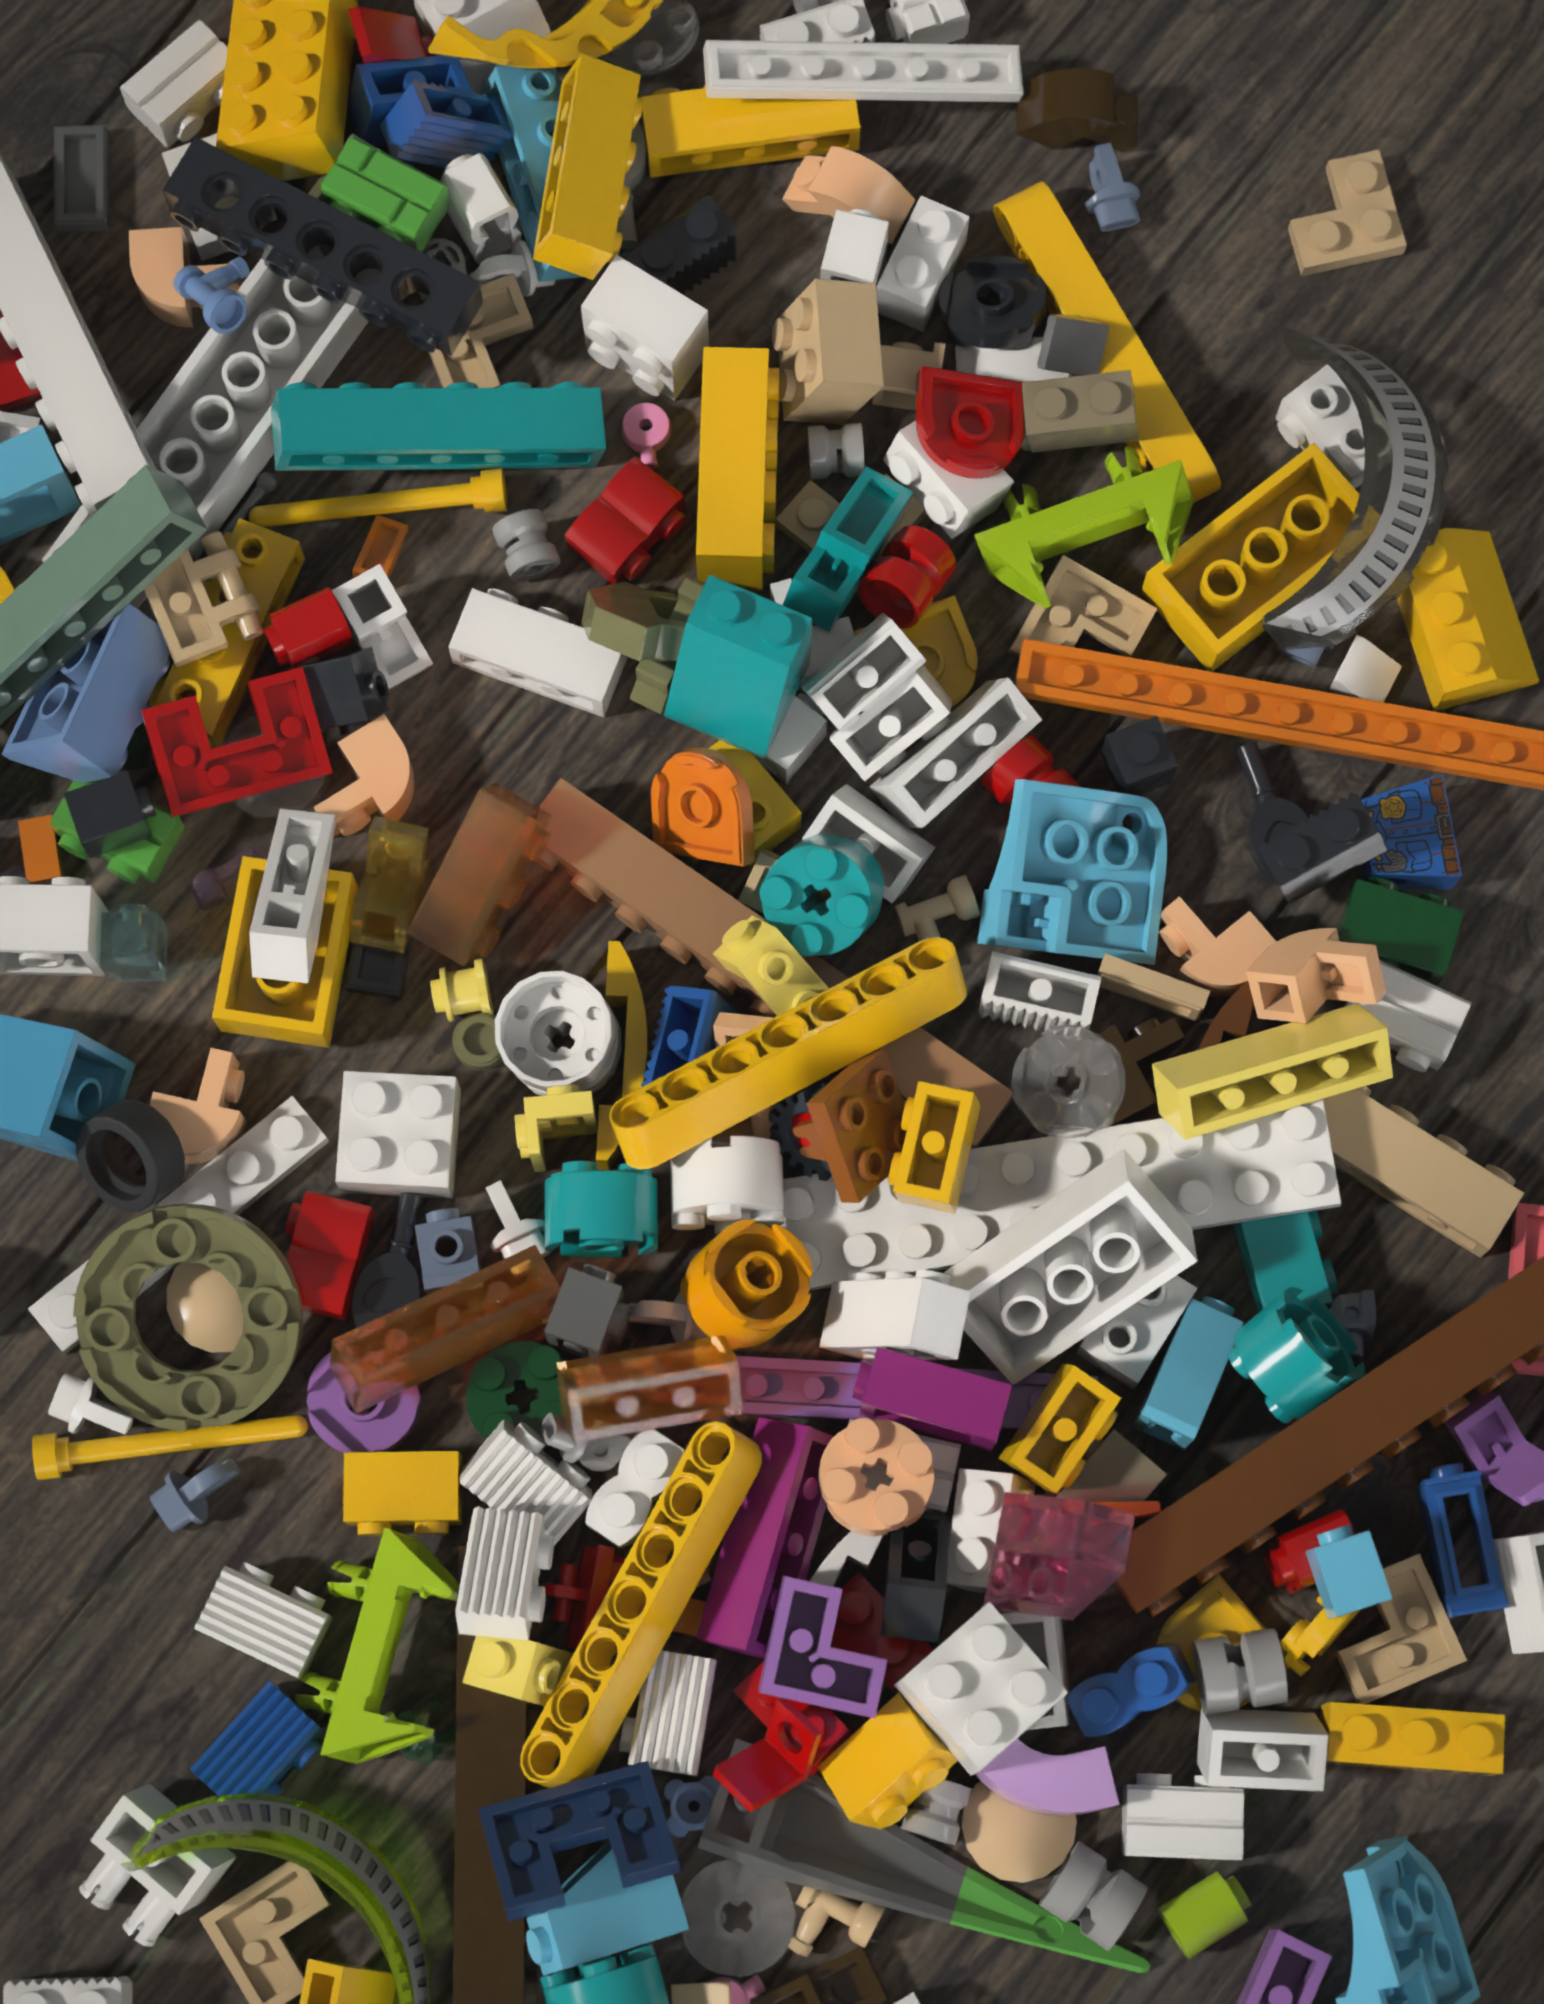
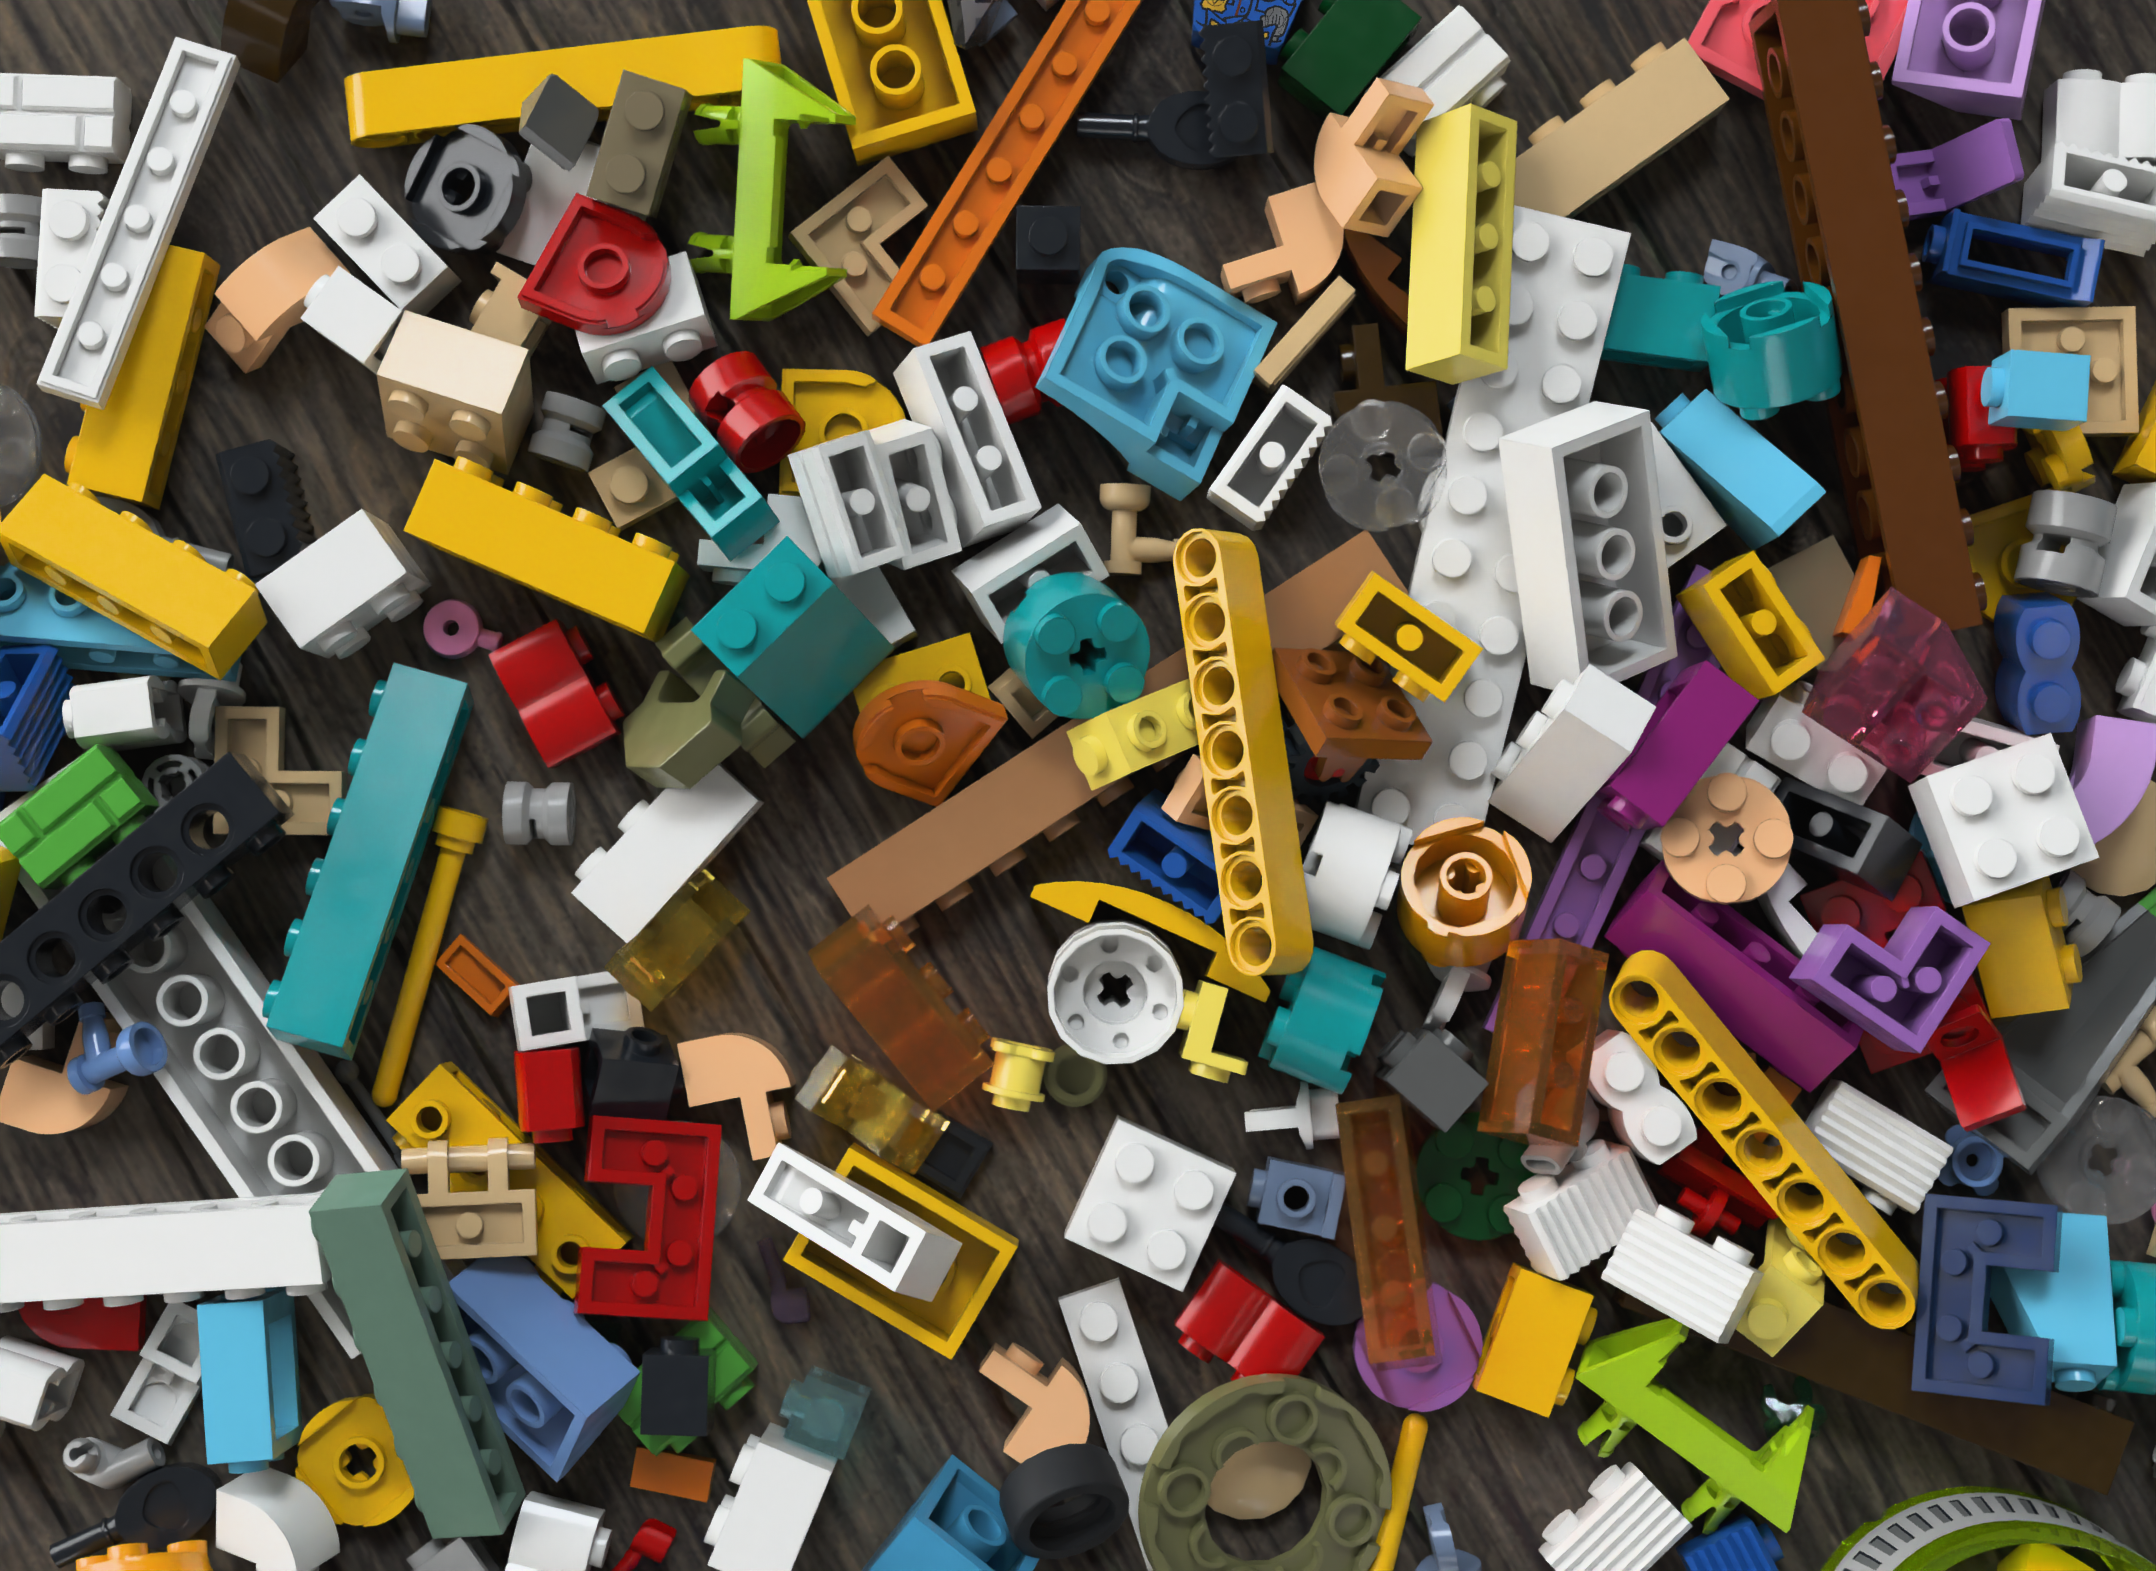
camera: 70 degrees left, 10 degrees up
none -> clear yellow brick [604,868,751,1012]

